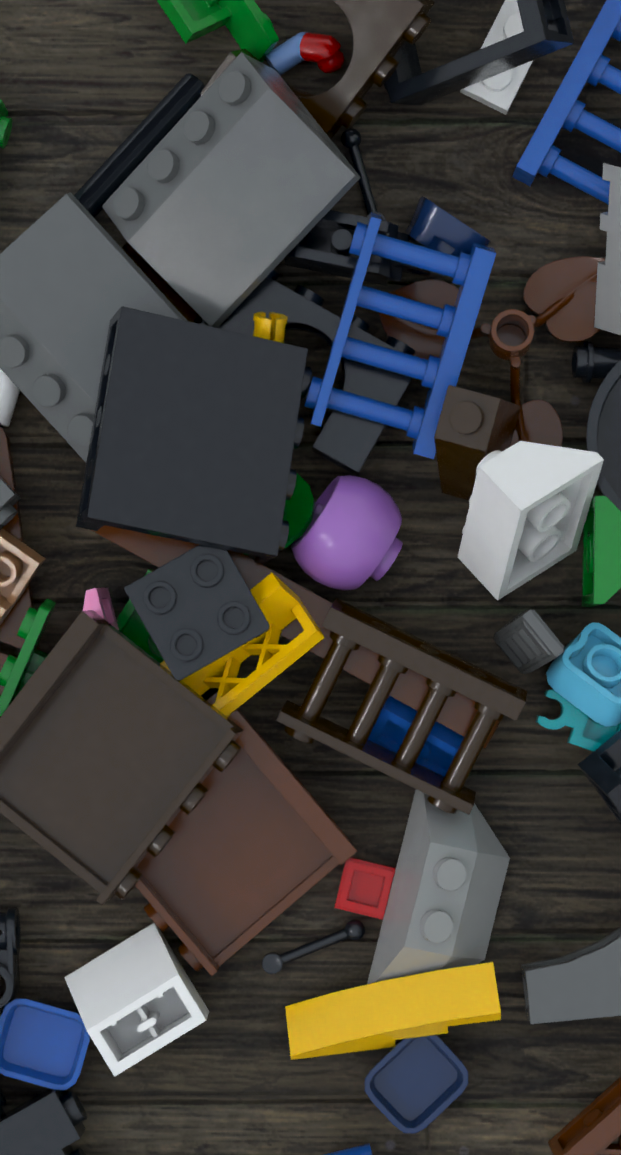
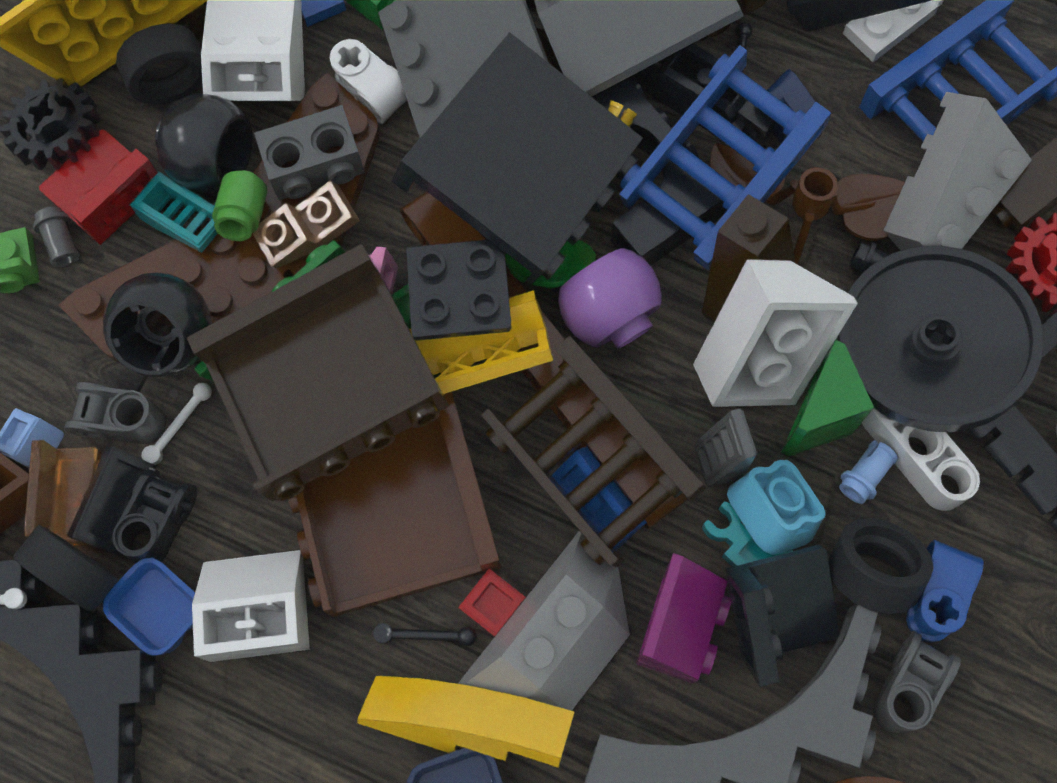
camera: 25 degrees right, 15 degrees down
none -> magenta slope [636,553,731,684]

